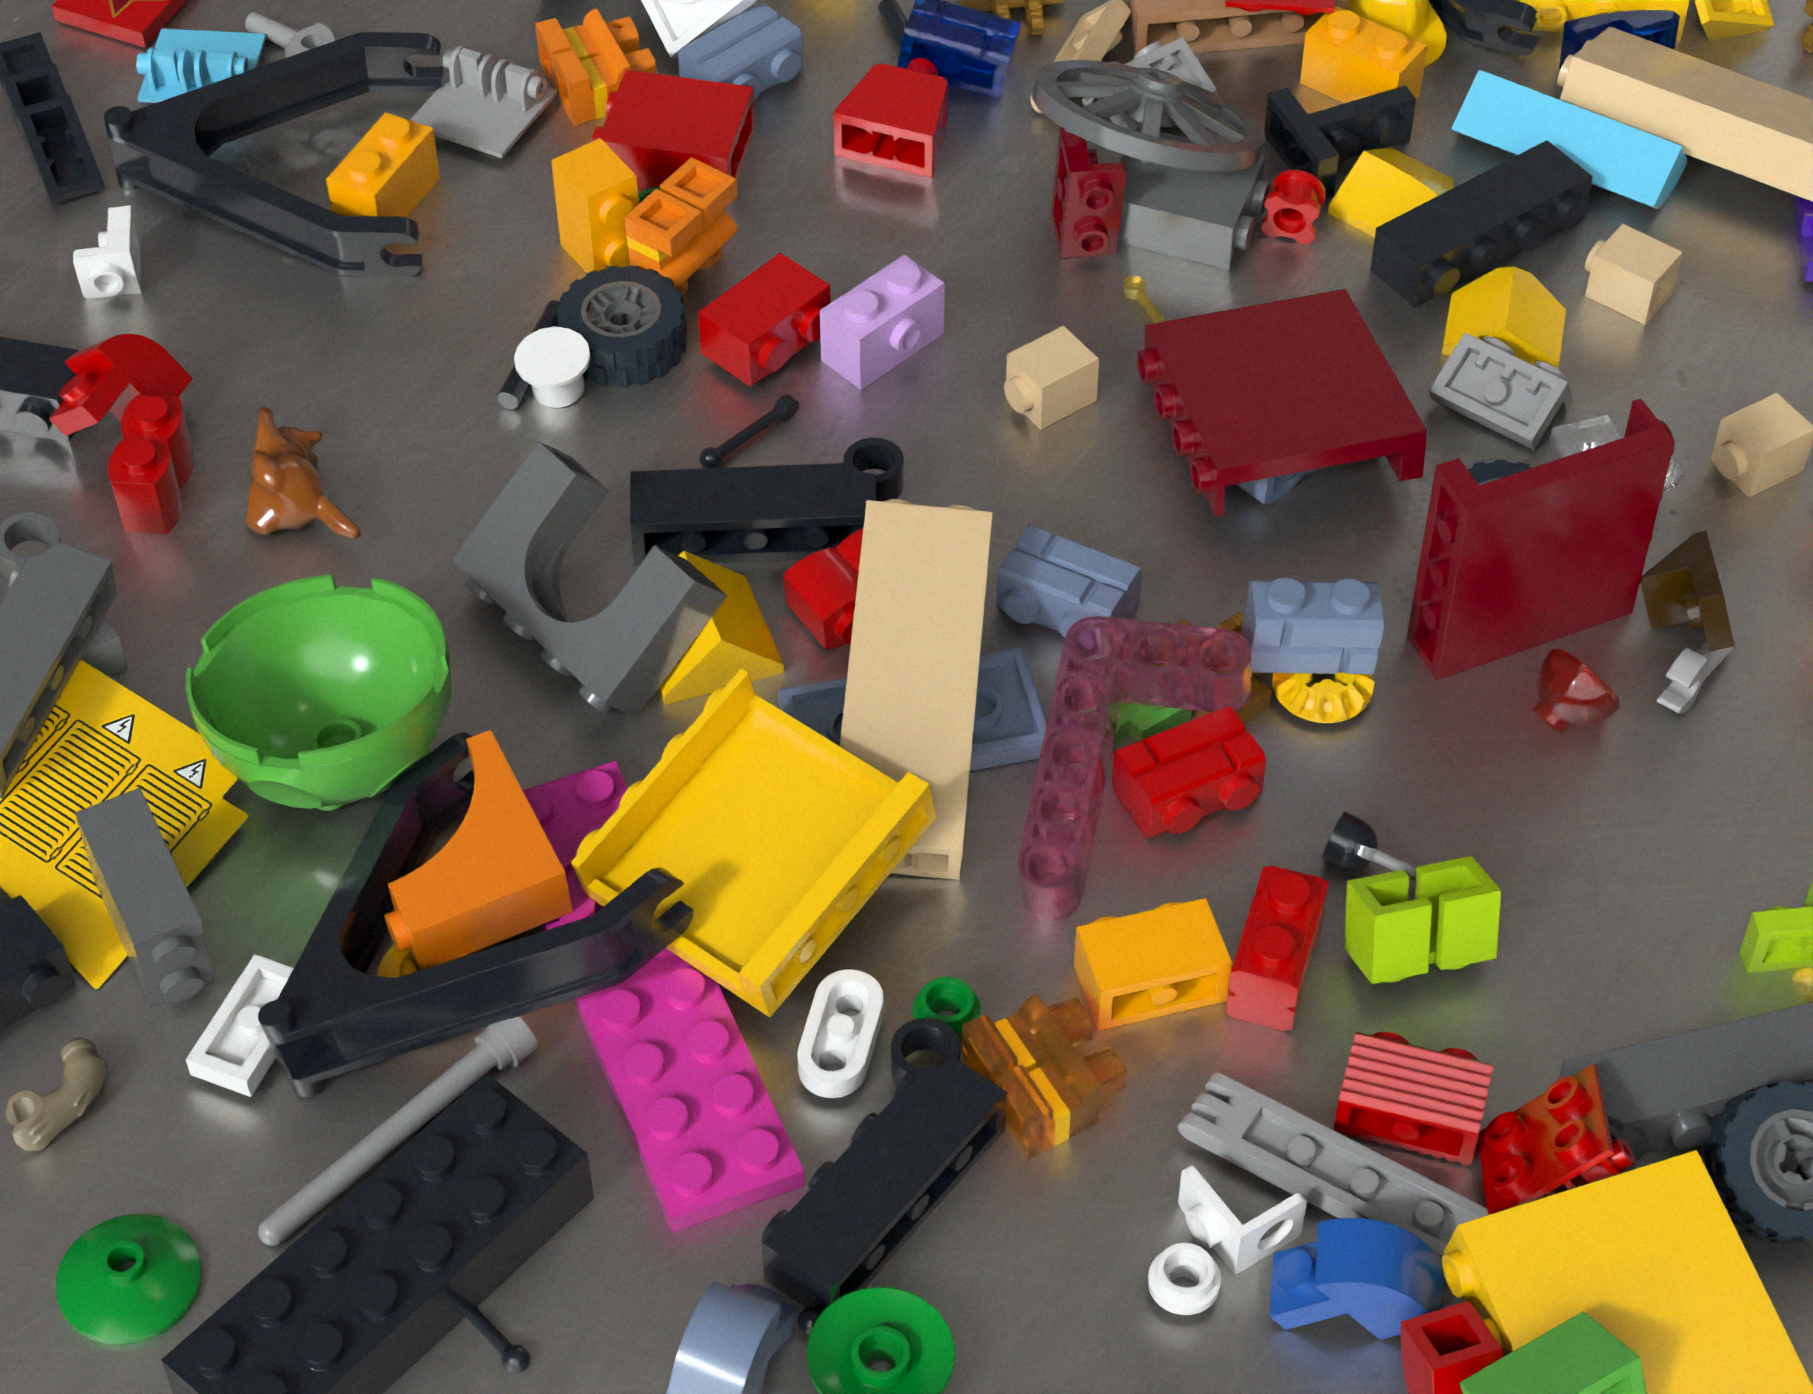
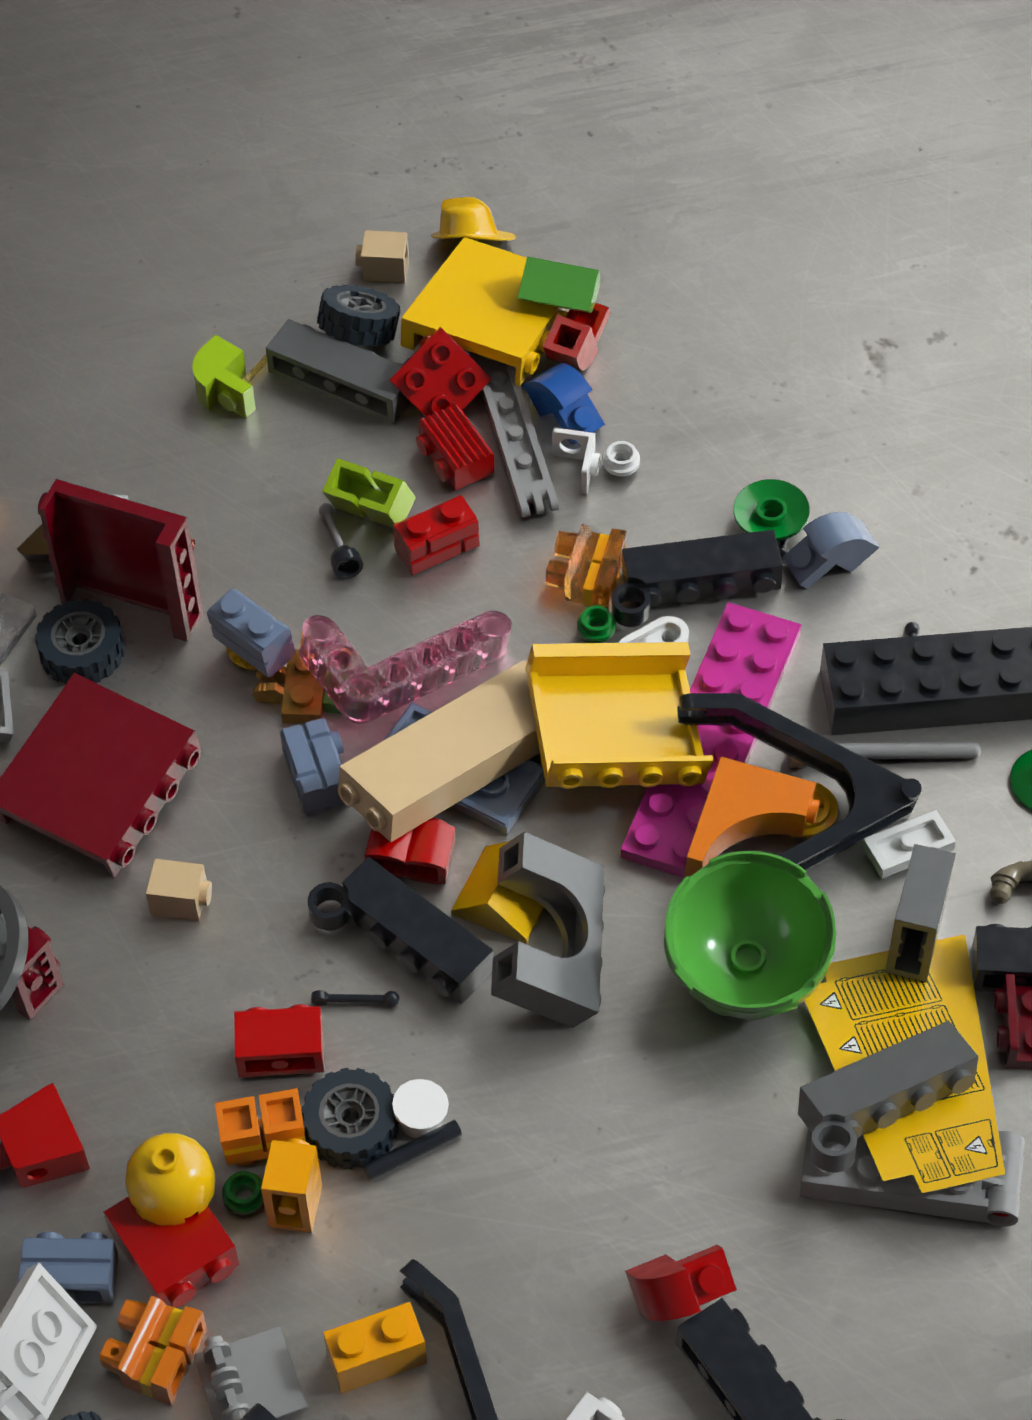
camera: 135 degrees left, 5 degrees up
red brick [108,395,194,534] -> none
dark orange animal [245,407,361,539] -> none
lavender brick [820,254,945,390] -> none
light orange brick [1074,898,1232,1031] -> none
red brick [1112,706,1267,839] -> none
clear yellow hinge [1123,276,1166,323] -> none
none -> yellow cylinder [125,1133,216,1225]

